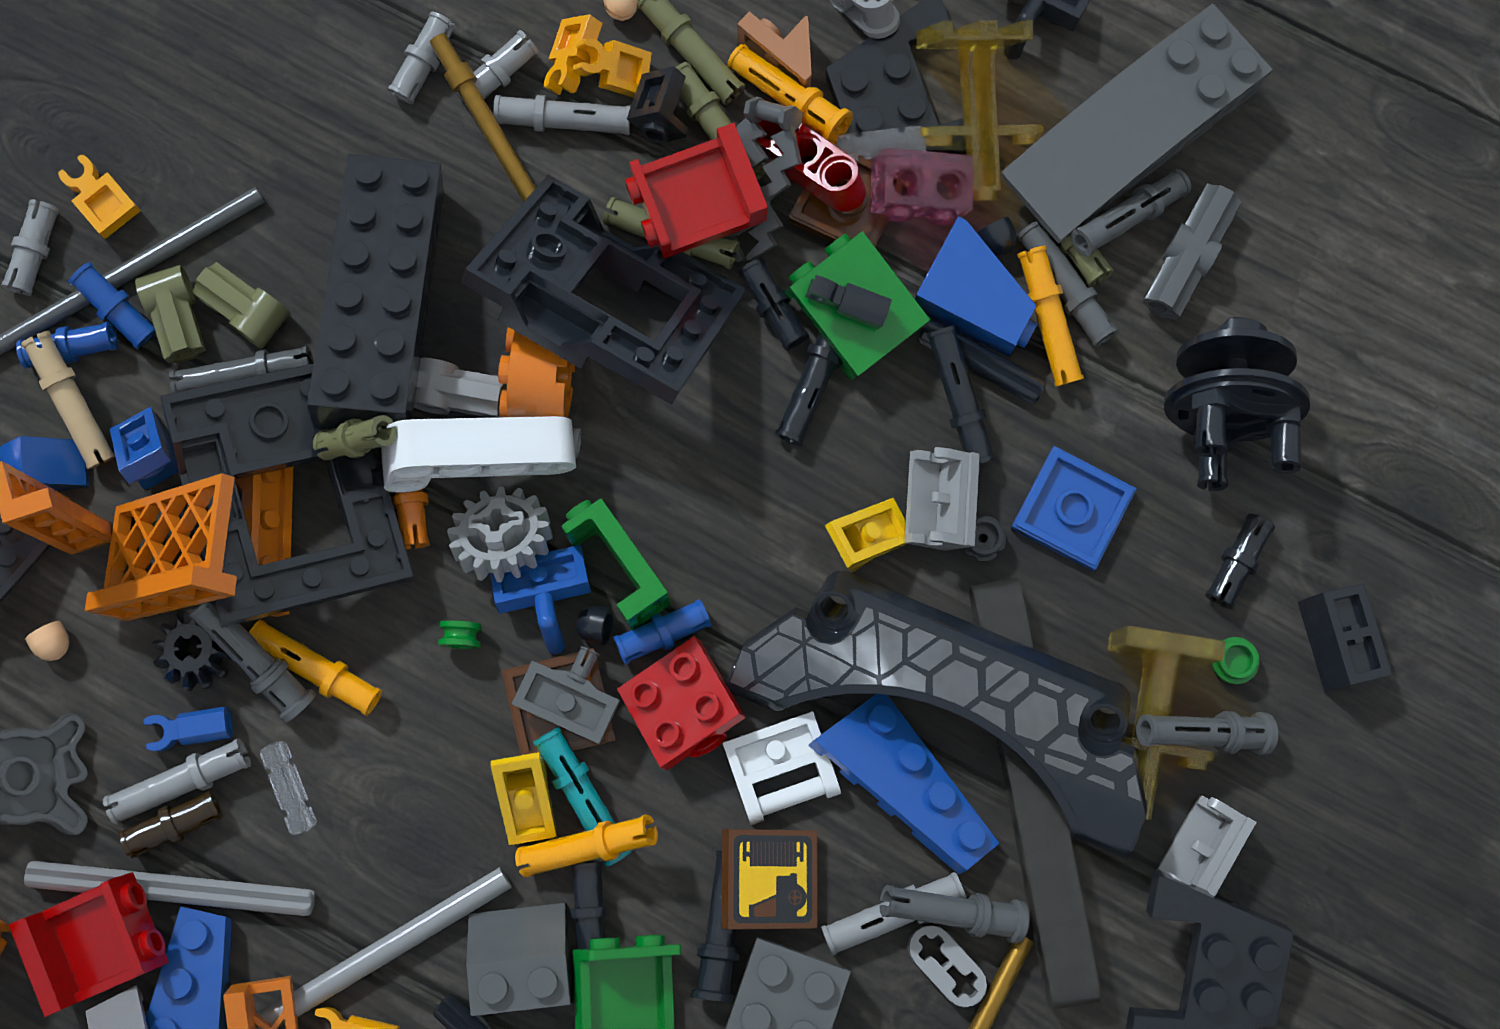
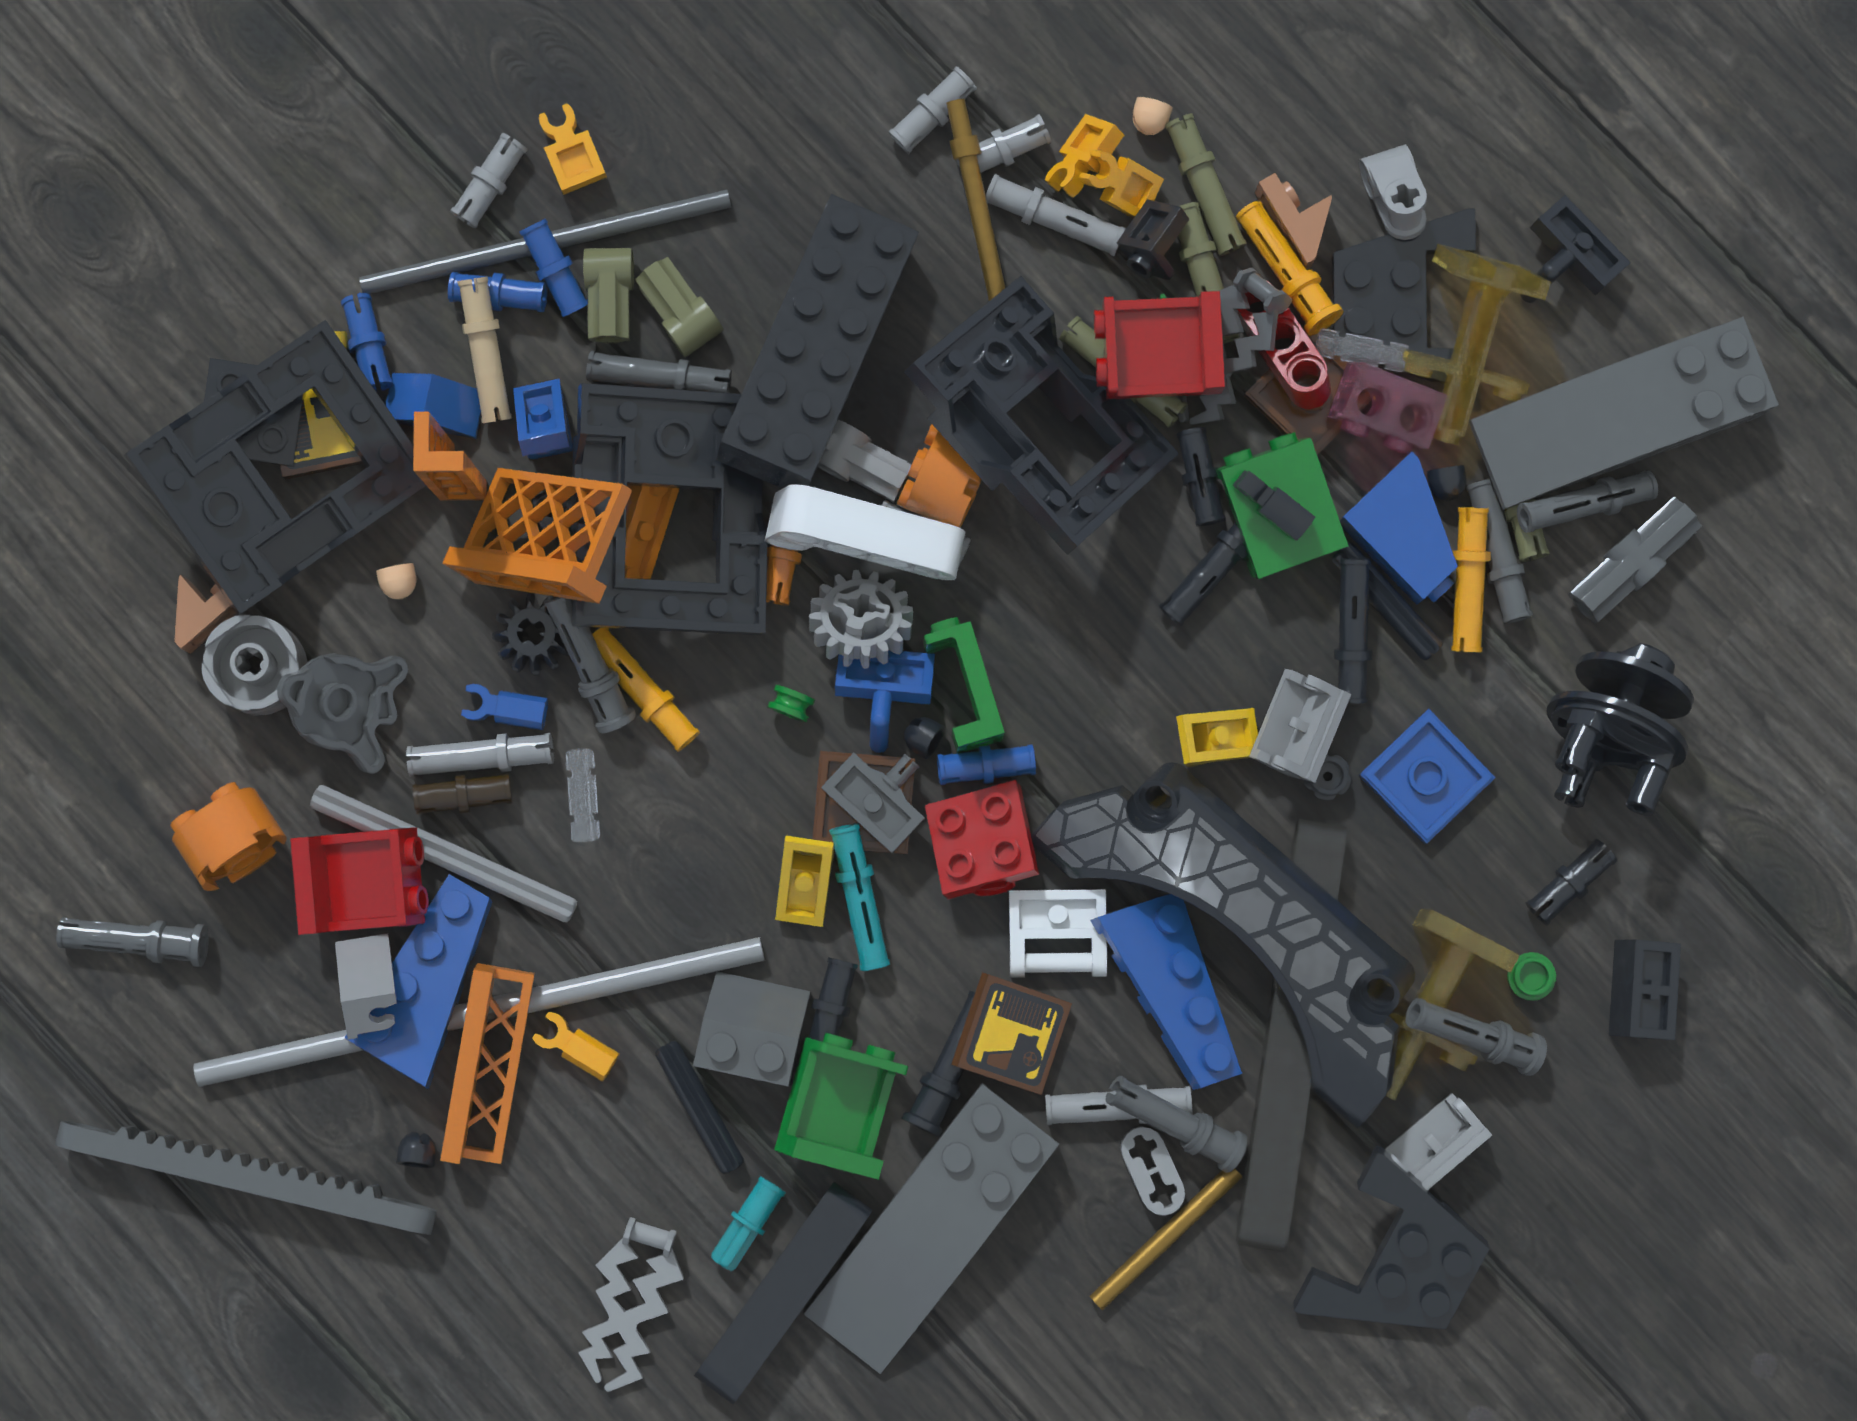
camera: 20 degrees right, 5 degrees up
olive pin [313,415,397,461] -> none
light orange pin [515,814,658,878] -> none

